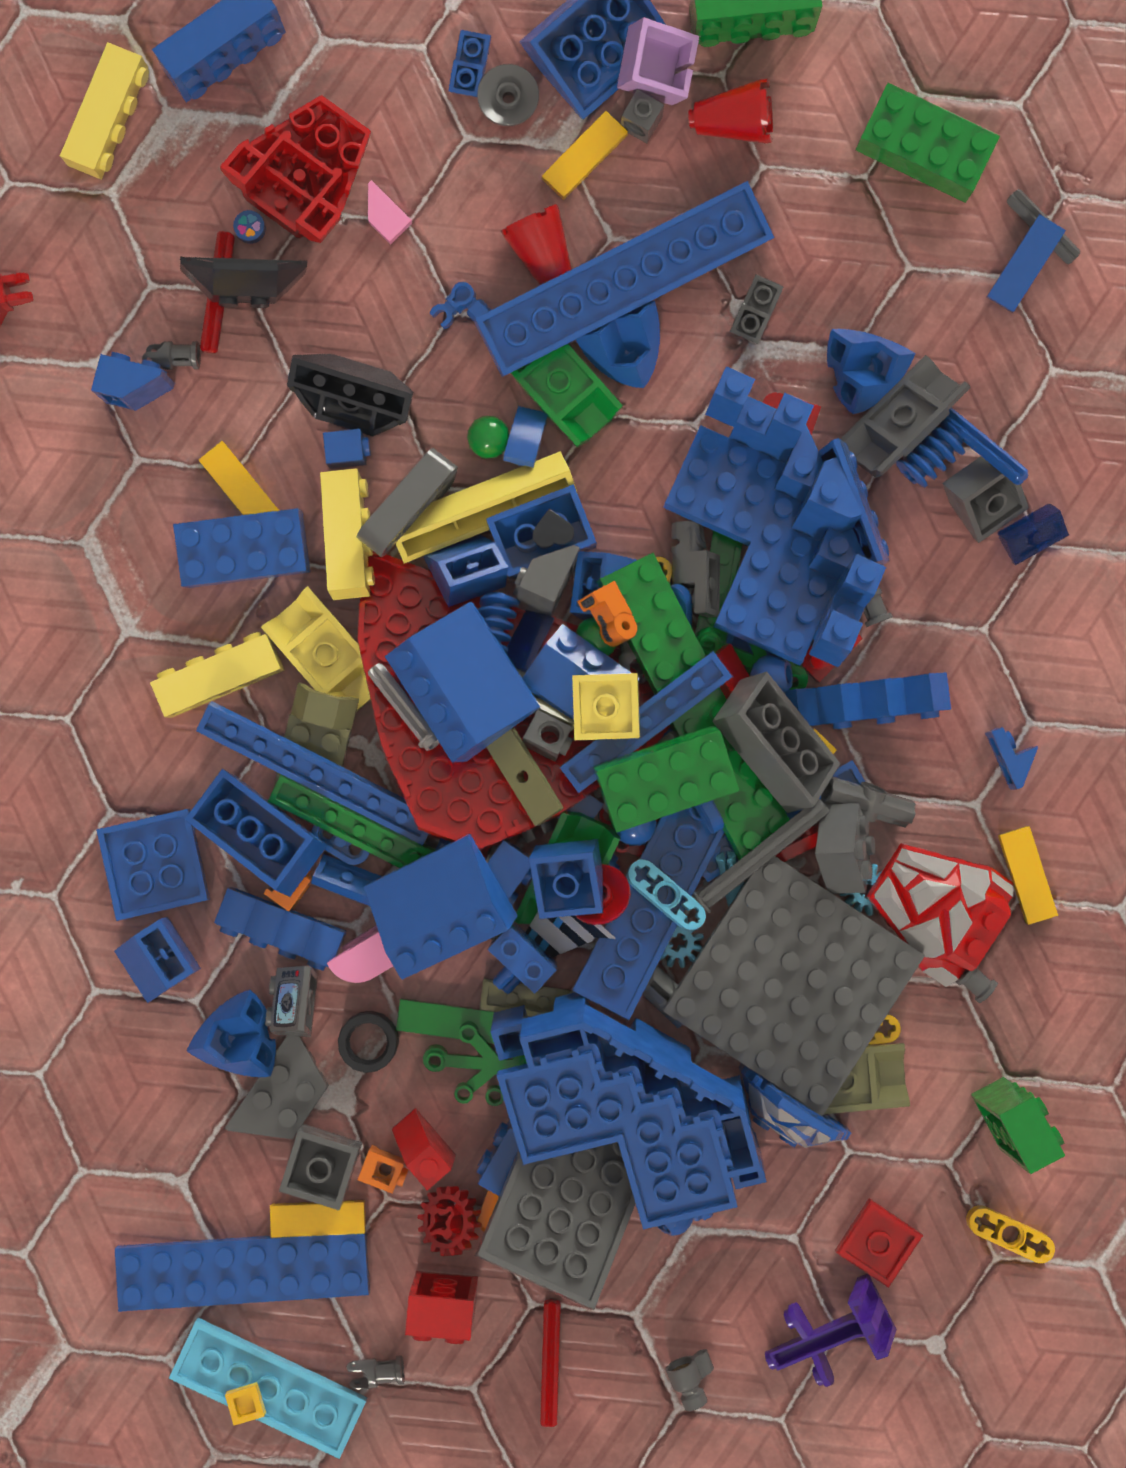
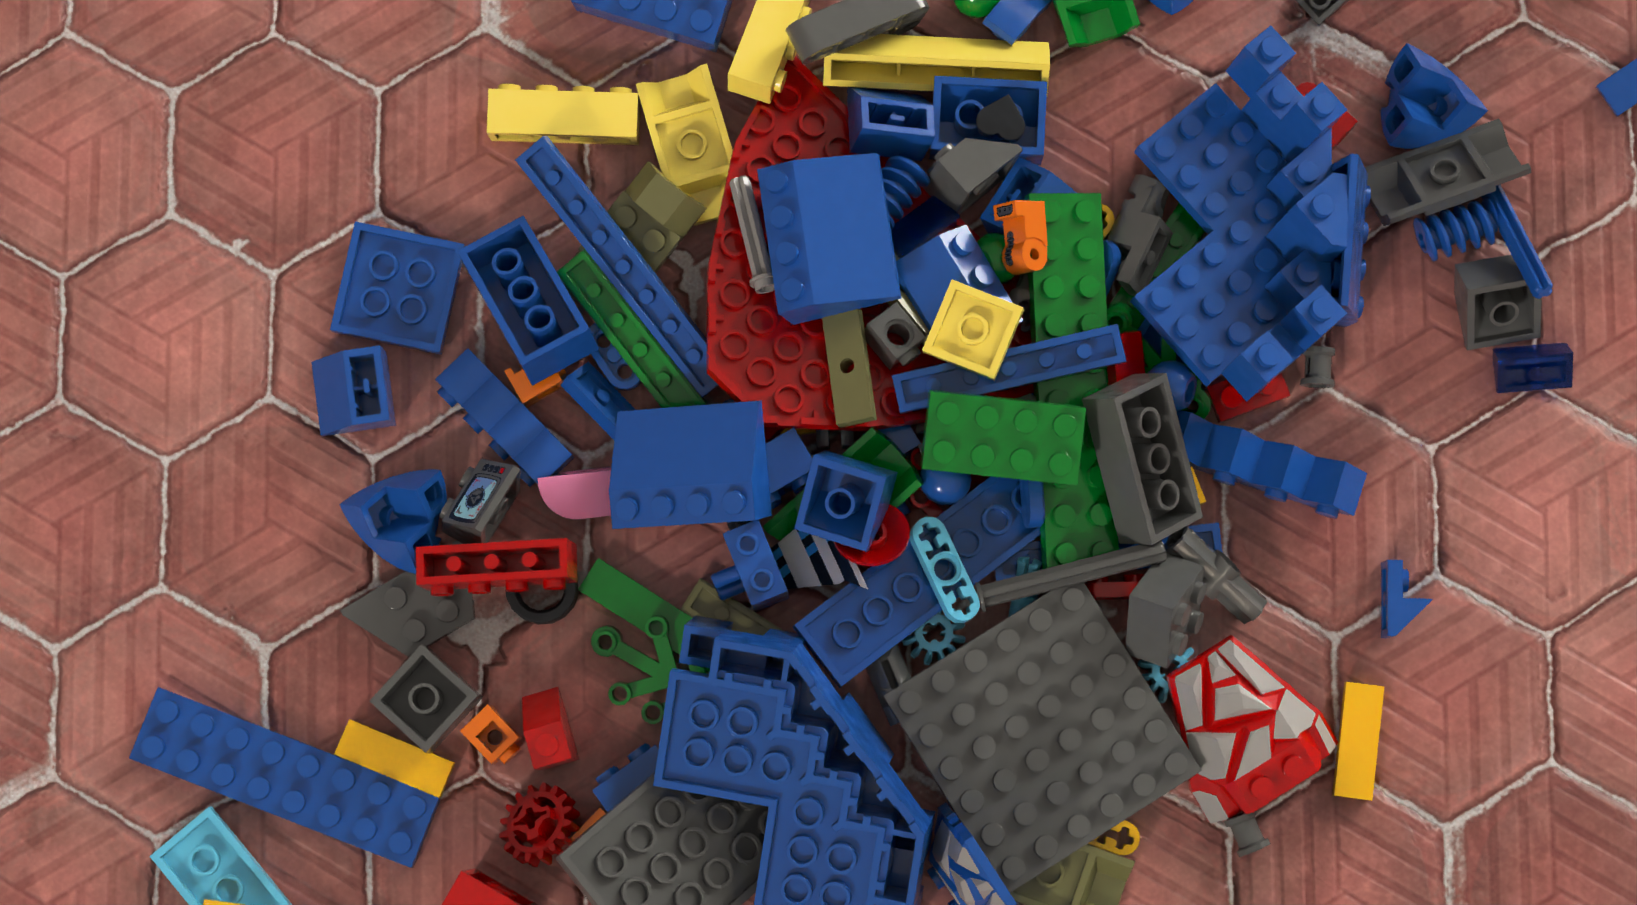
camera: 25 degrees right, 5 degrees down
none -> red brick [416,538,578,596]

